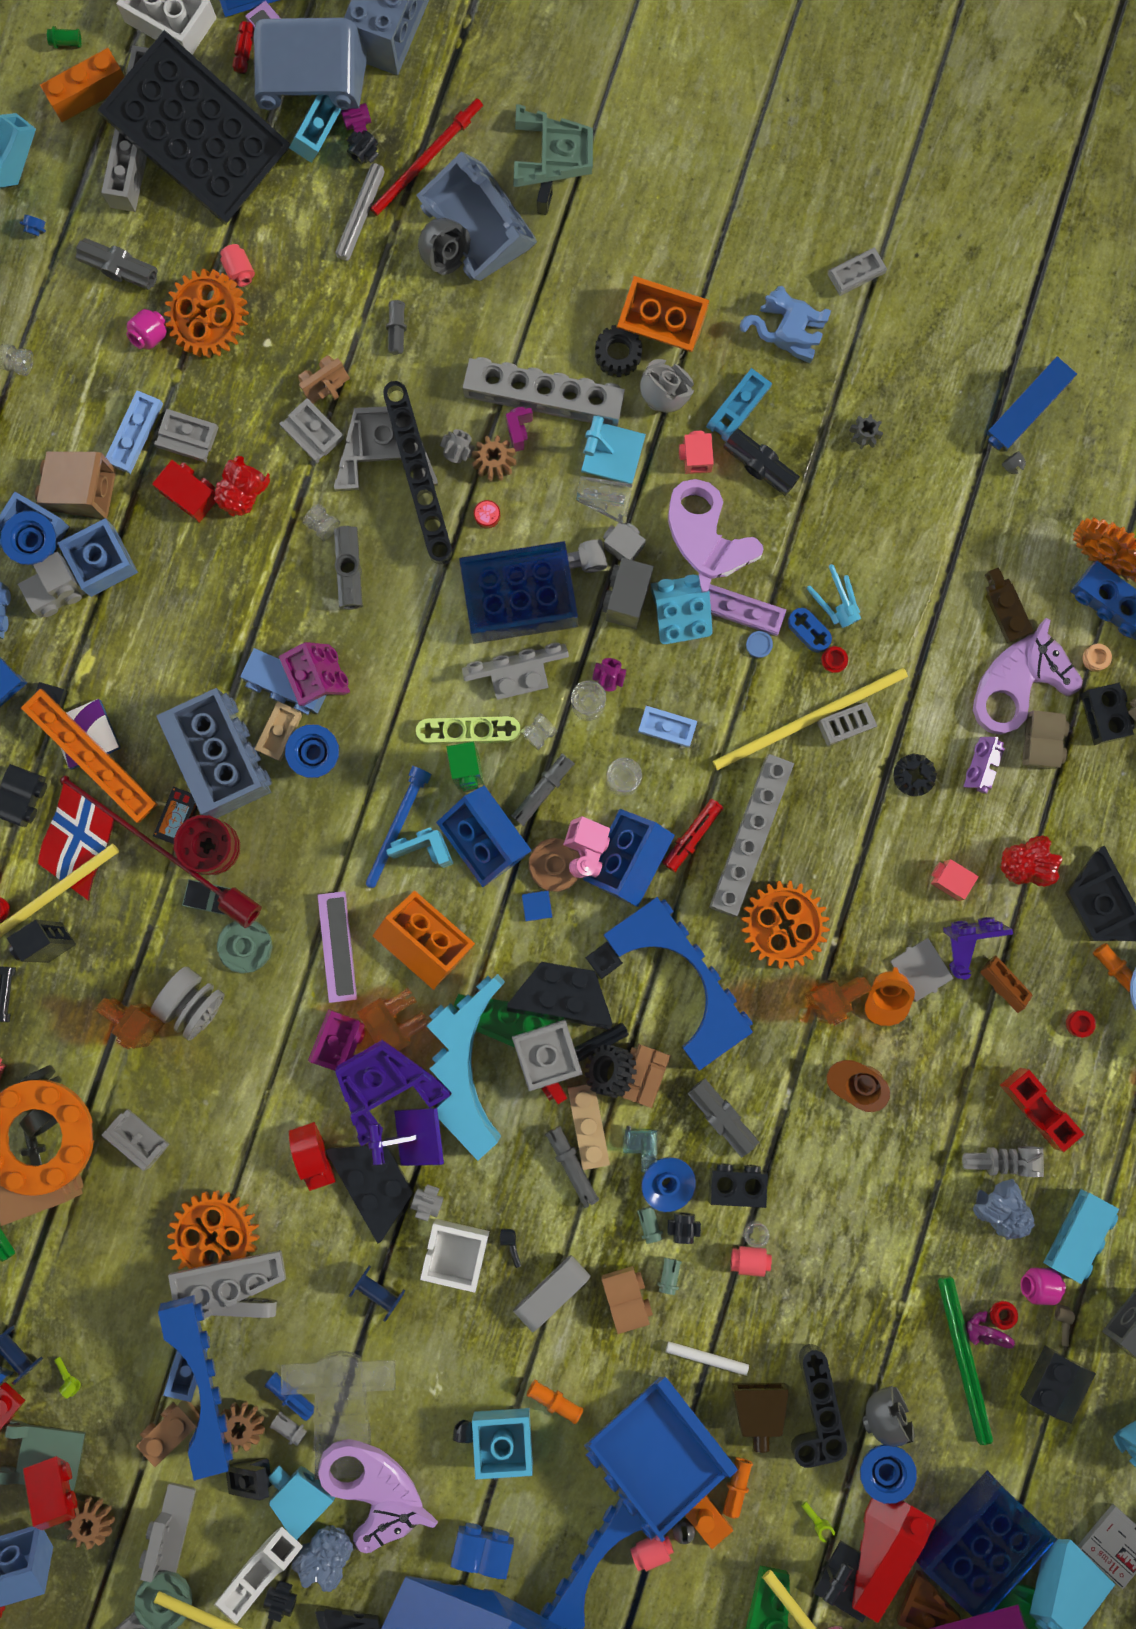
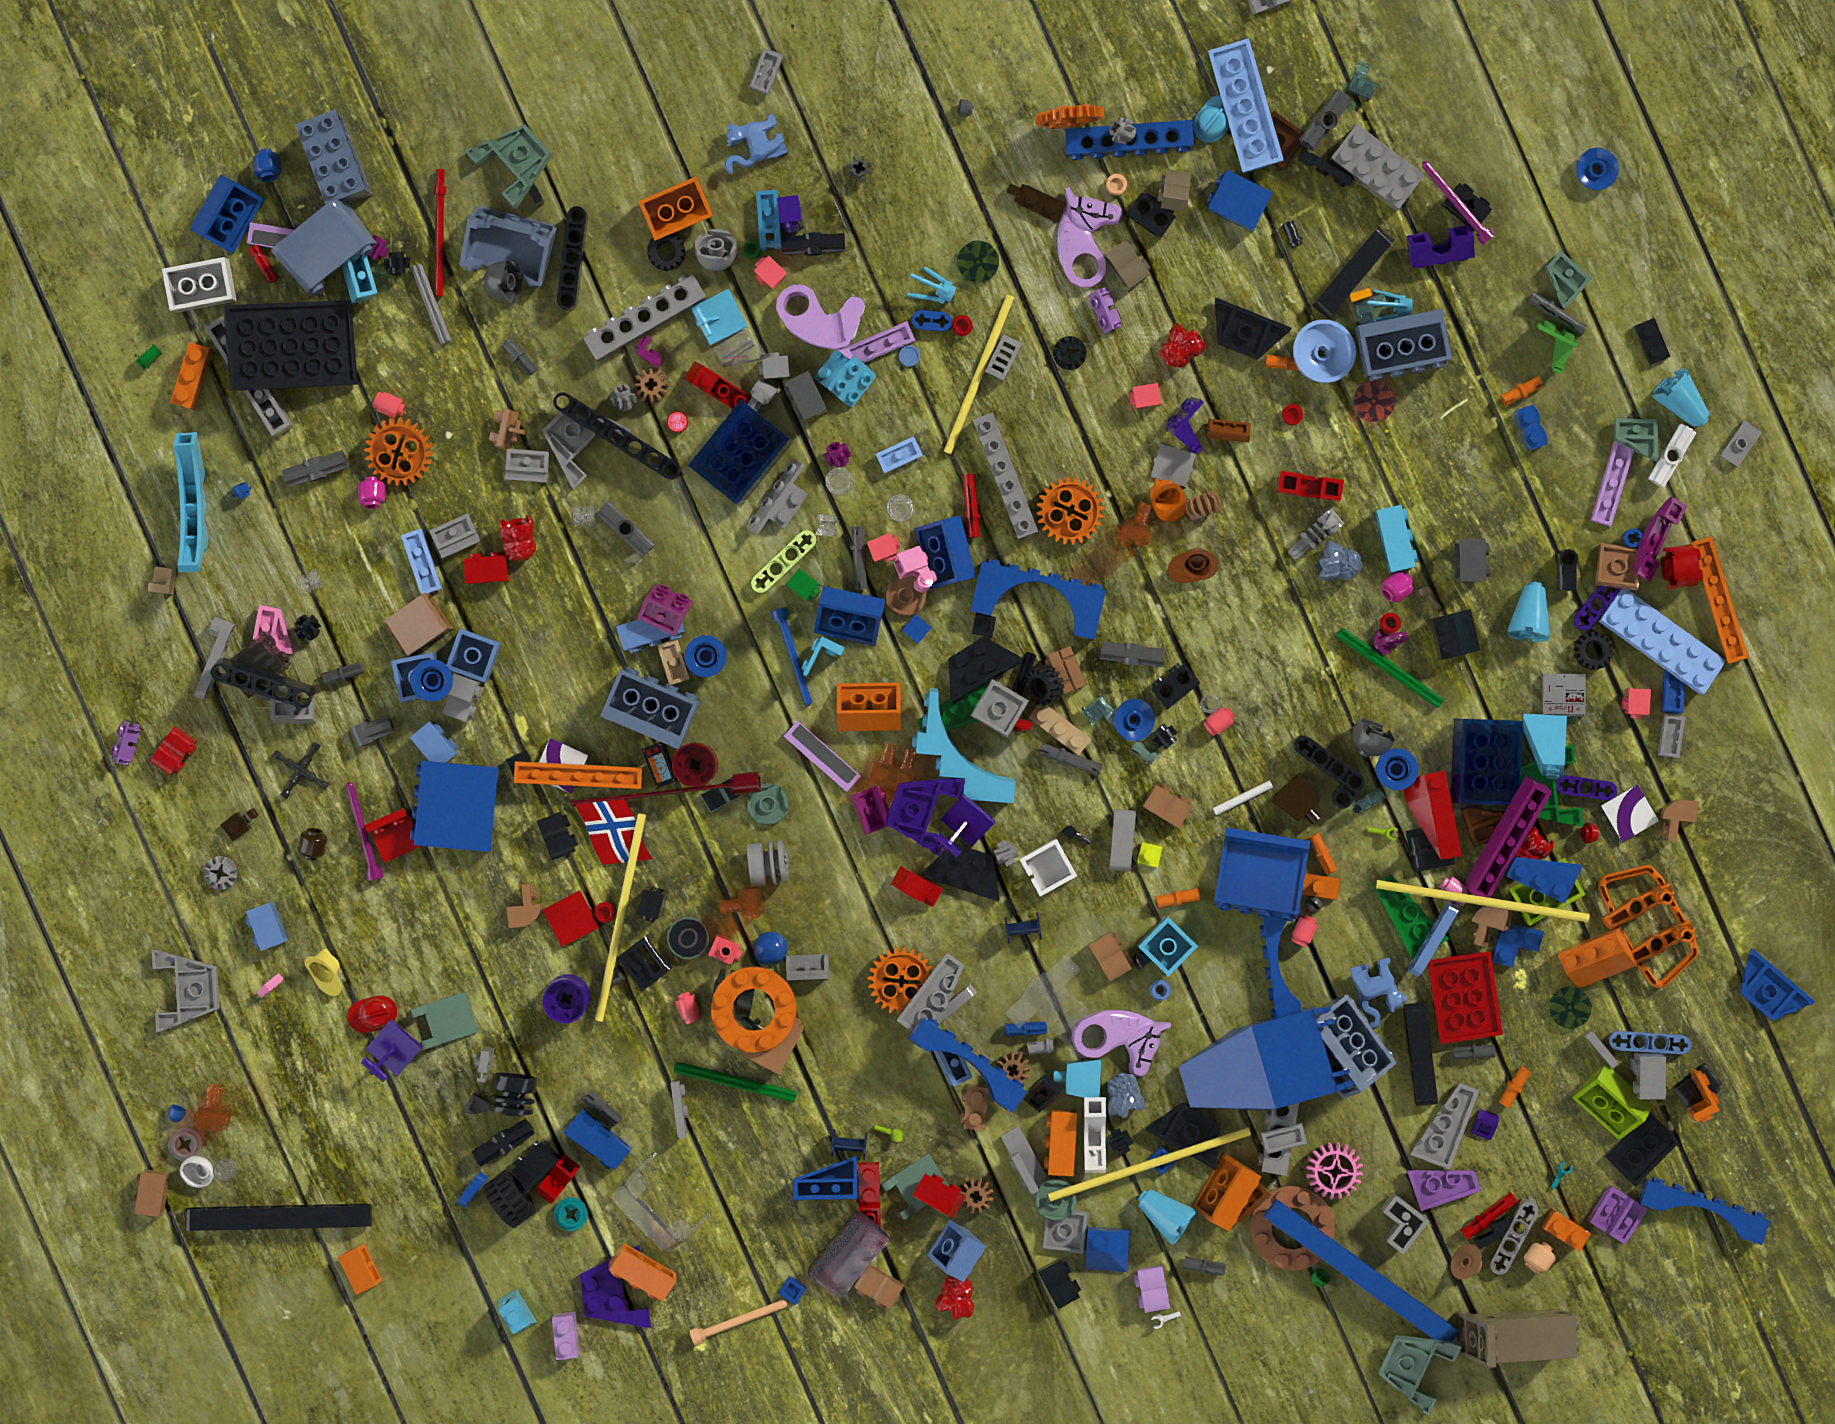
camera: 40 degrees left, 5 degrees up
blue brick [451,1523,514,1579] -> none
sand green pin [657,1257,682,1295] -> none
blue slope [987,356,1077,451] -> none
none -> black beam [557,206,588,311]
none -> black tile [667,917,709,959]
none -> red slope [684,361,752,414]
none -> coral brick [708,935,742,965]
none -> green hinge [743,241,761,259]
none -> blue piece [753,931,788,965]
none -> dark purple arch [777,195,804,233]
none -> coral brick [867,533,900,563]
none -> clear green tile [957,241,999,283]
none -> orange brick [1044,1109,1077,1176]
none -> medium nougat brick [1088,931,1133,982]
none -> neon yellow plate [1137,842,1162,868]
none -> medium blue plate [1150,979,1171,1001]
none -> medium nougat gear [1185,491,1222,520]
none -> clear light blue piece [1353,788,1386,816]

